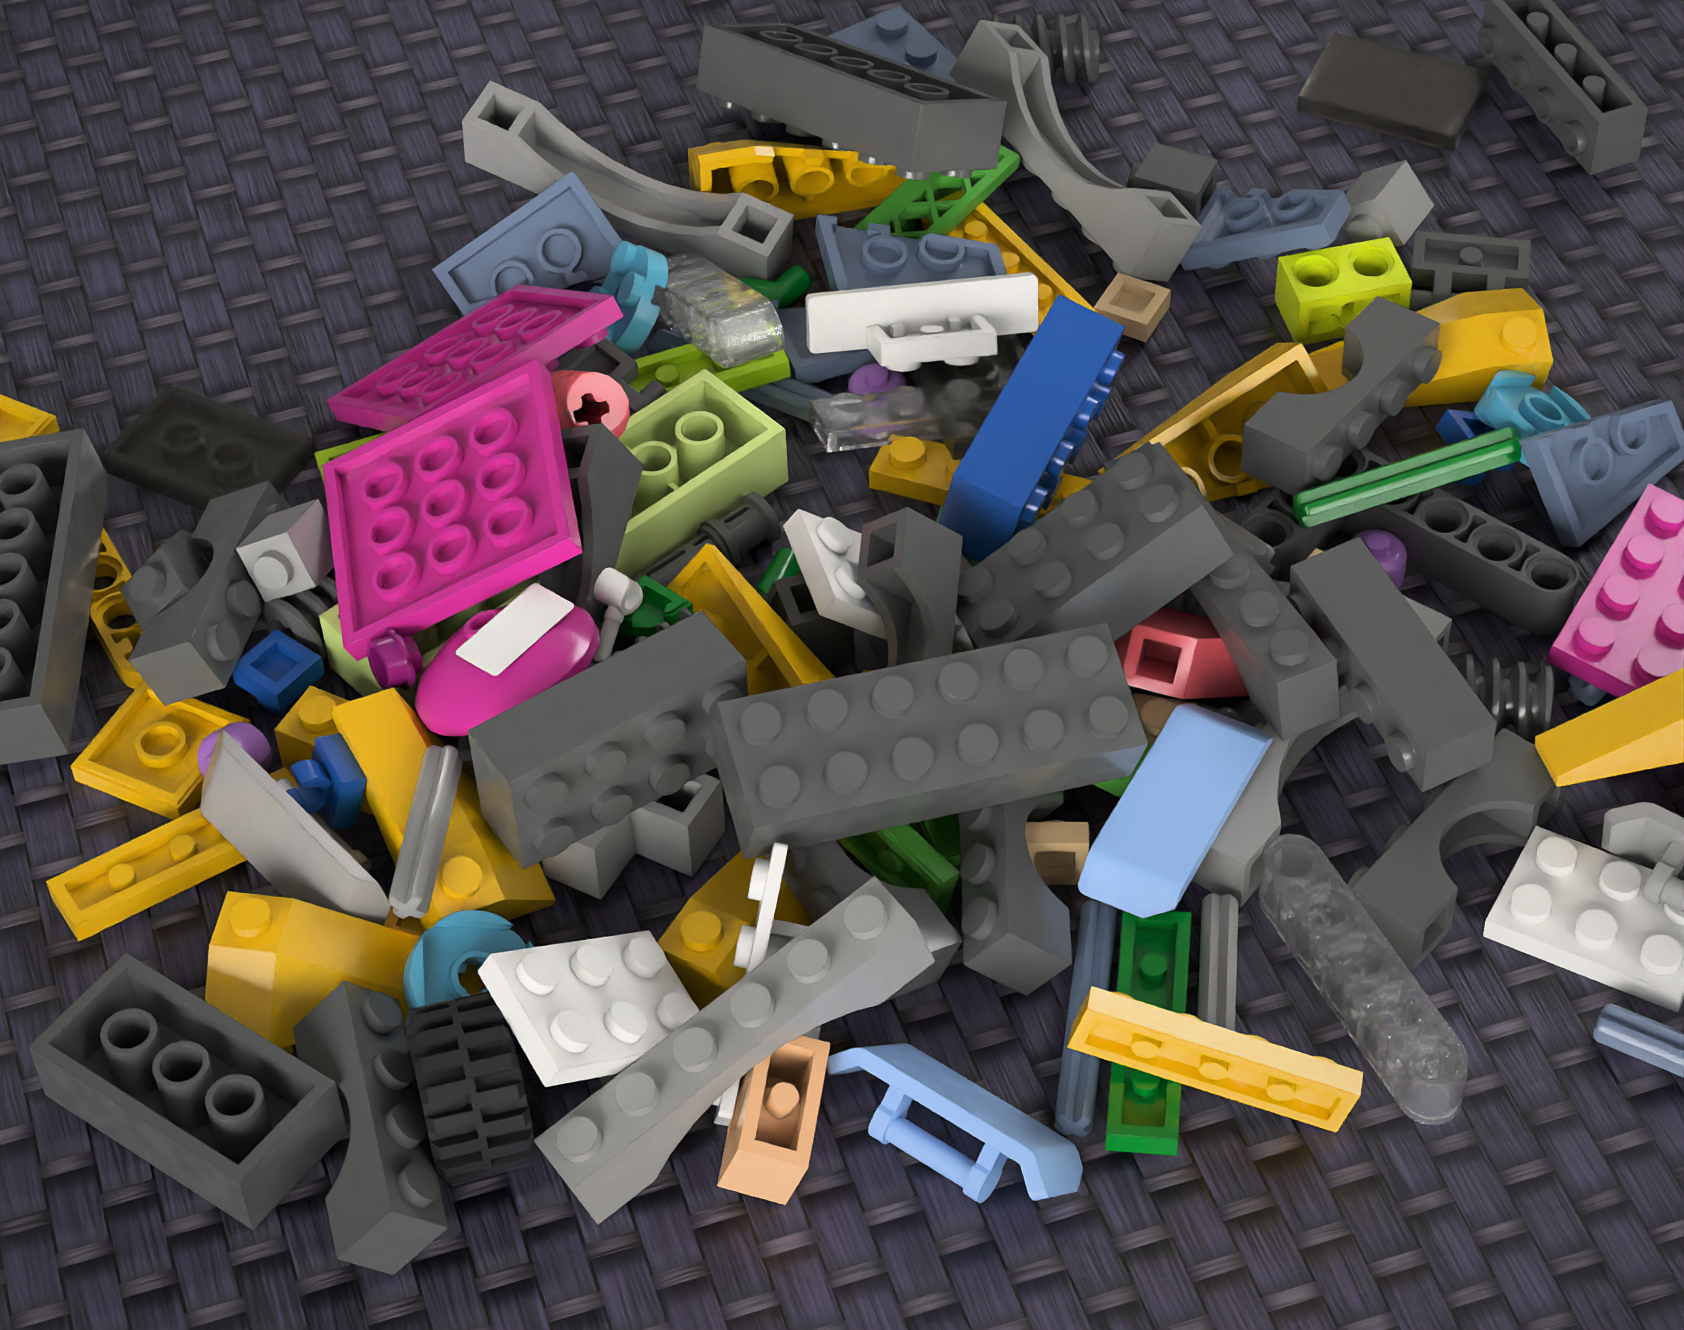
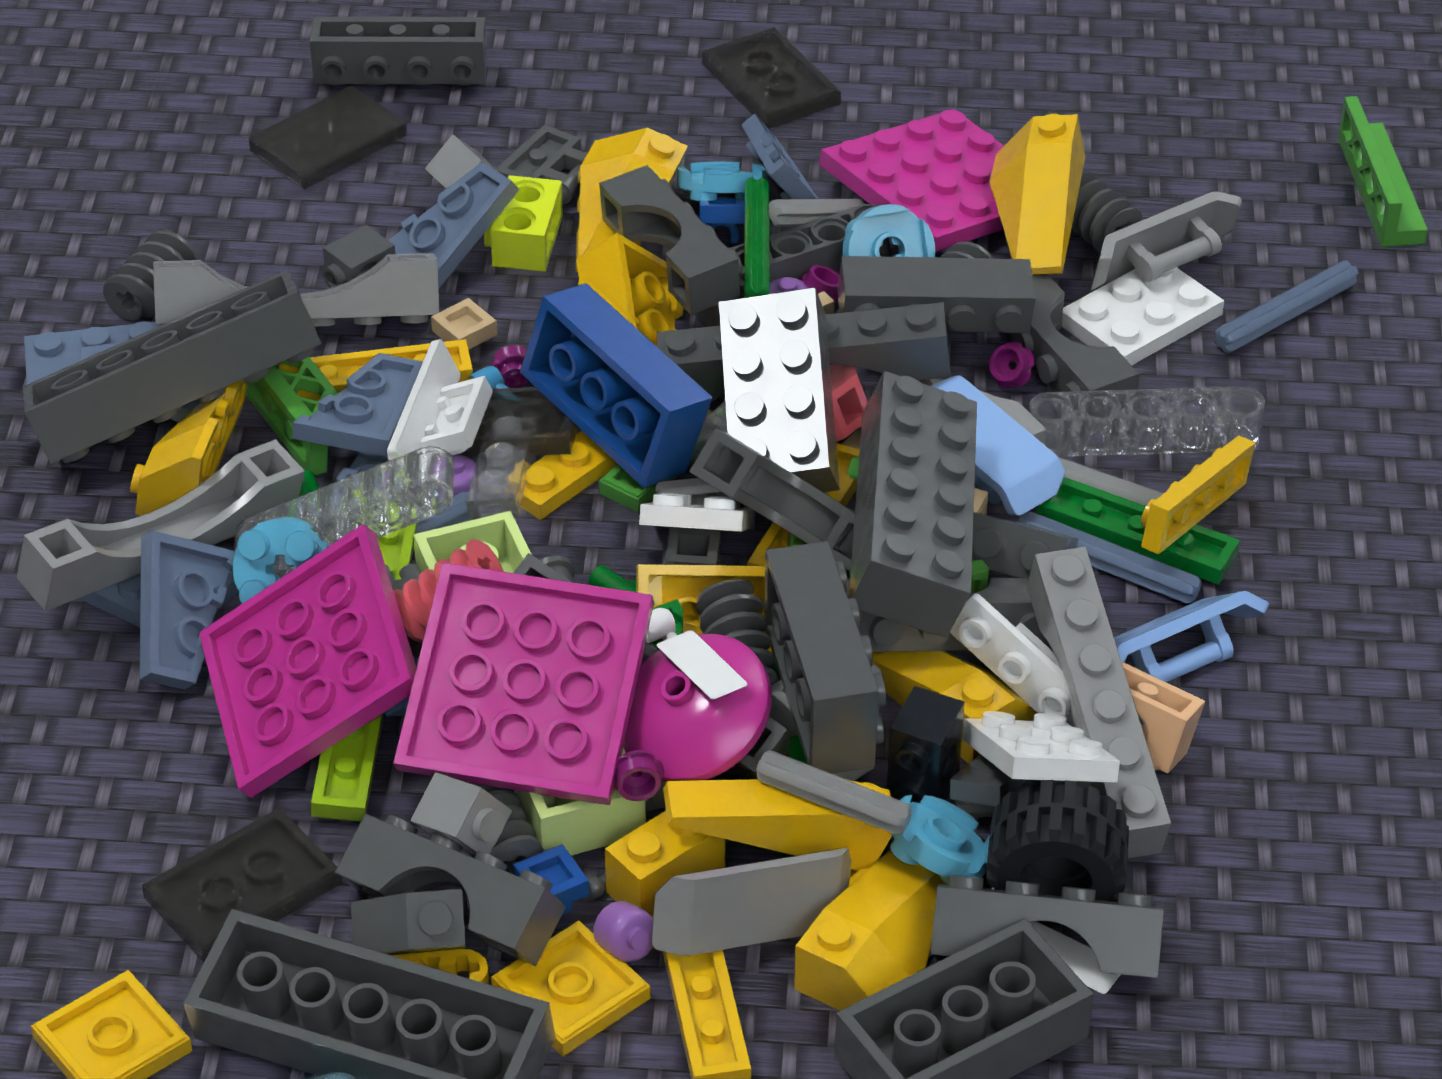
camera: 70 degrees left, 5 degrees down
blue tile [286,733,367,830] -> none
none -> light grey axle [769,199,866,227]
none -> magenta plate [801,265,839,302]
none -> medium azure plate [843,204,935,258]
none -> black brick [887,686,965,803]
none -> magenta plate [989,342,1035,388]

